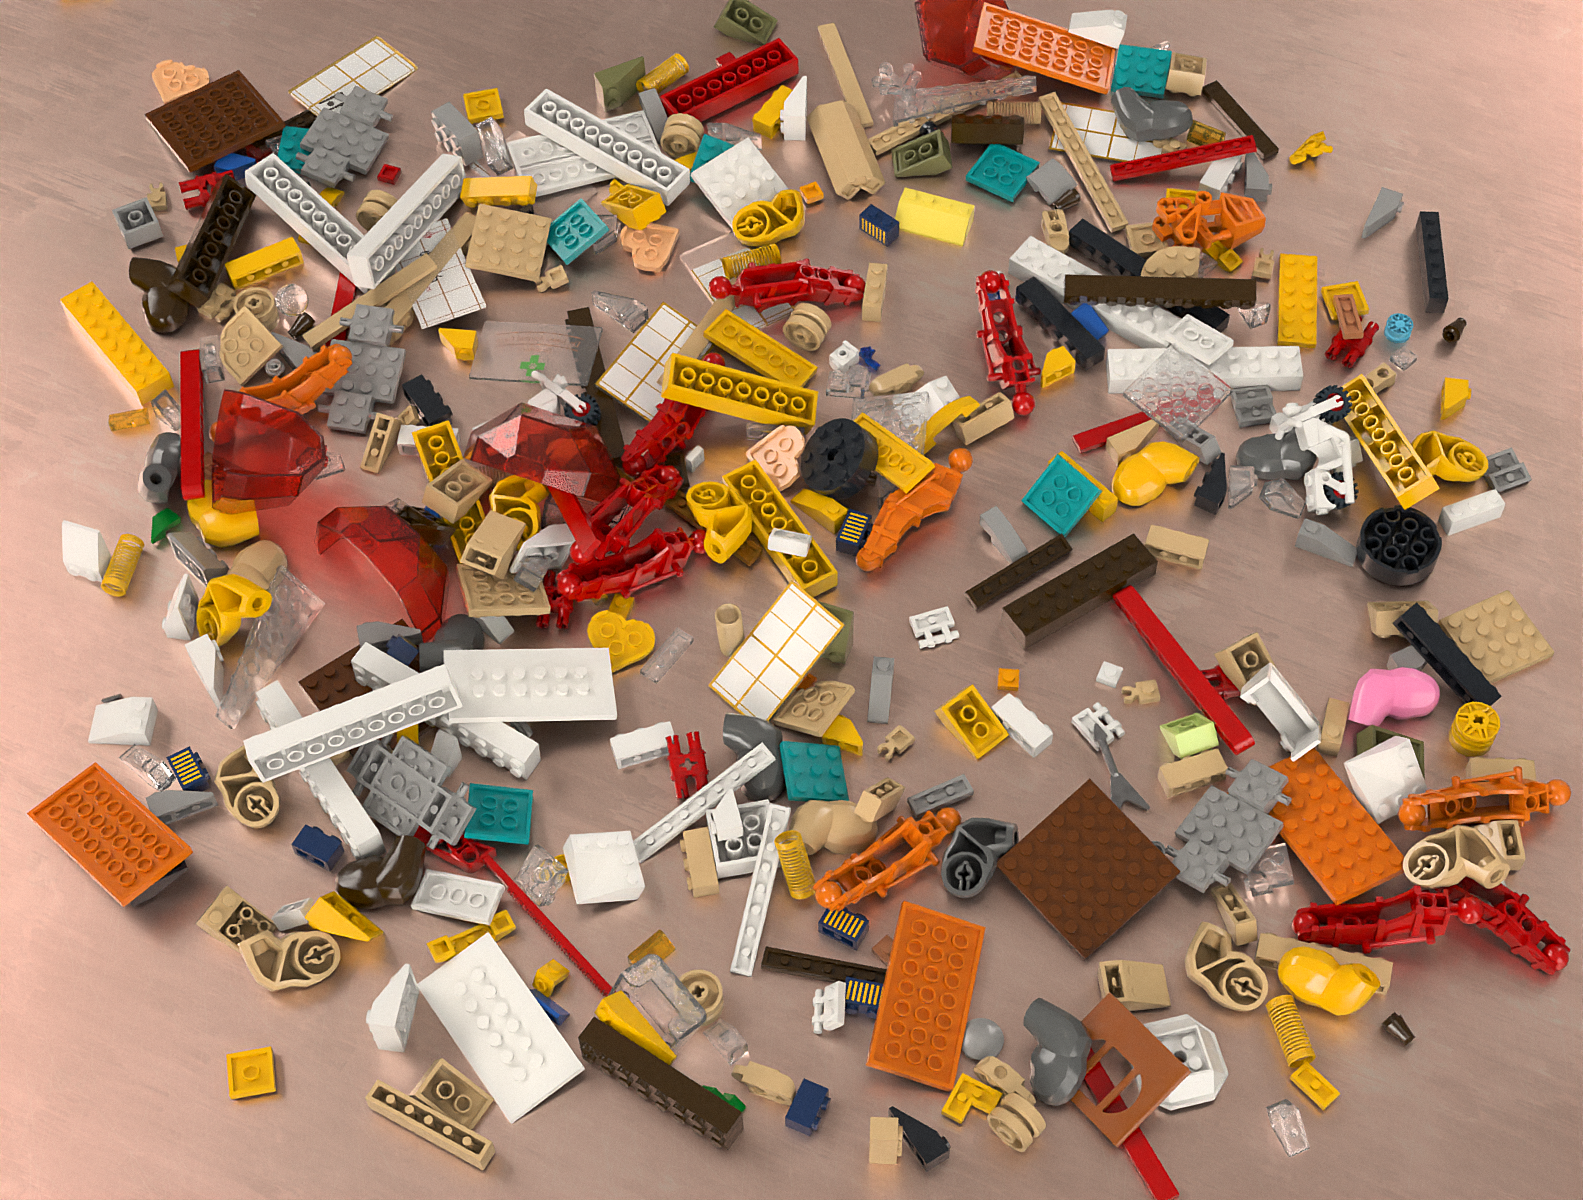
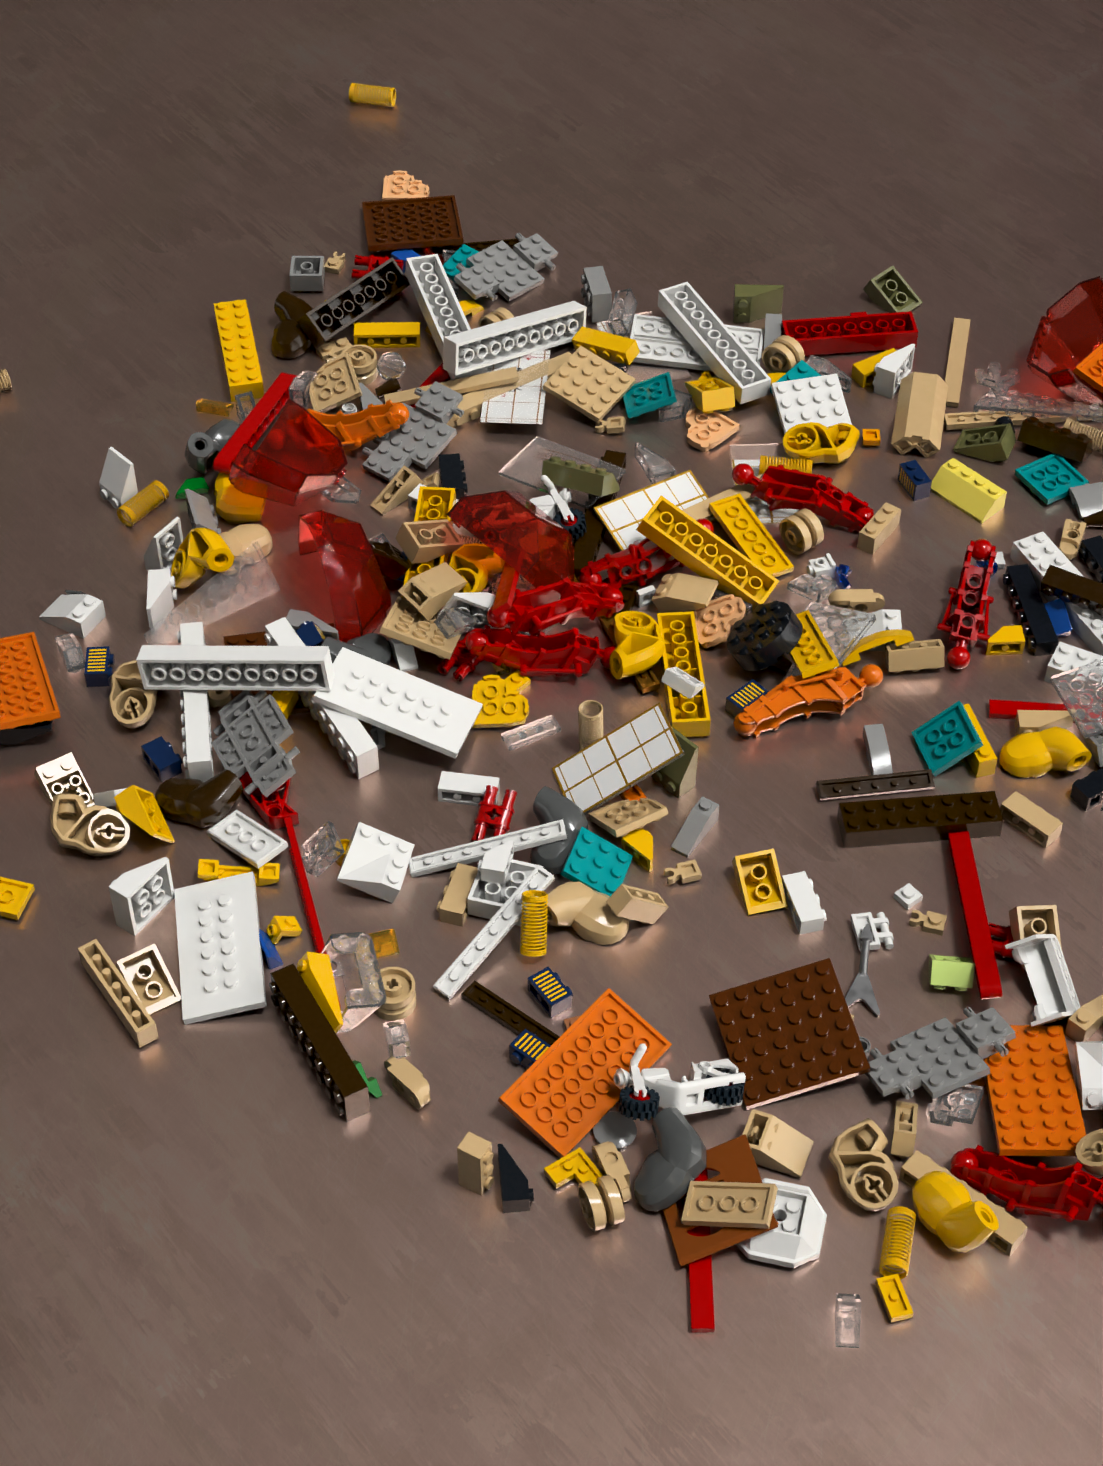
camera: 25 degrees right, 10 degrees down
light grey slope [146,790,218,825] -> none
clear piece [288,35,418,117] -> none
red tile [377,164,402,185] -> none
white slope [431,729,462,777] -> none
yellow slope [439,328,479,360] -> none
yellow plate [463,88,504,124] -> none
teal plate [464,783,533,845] -> none
yellow piece [636,53,689,94] -> none
dark blue brick [785,1078,831,1136] -> none
yellow slope [791,488,848,535] -> none
white plate [812,981,846,1034] -> none
orange piece [813,807,962,912] -> none
light grey plate [907,774,974,819] -> none
white plate [909,606,959,649] -> none
dark grey piece [941,818,1019,898] -> none
light orange plate [997,668,1019,691] -> none
tan brick [1158,748,1228,798] -> none
dark brown cone [1382,1012,1416,1045] -> none
none -> olive slope [542,456,620,497]
none -> white piece [614,1043,746,1121]
none -> tan slope [651,573,719,613]
none -> tan plate [681,1181,778,1229]

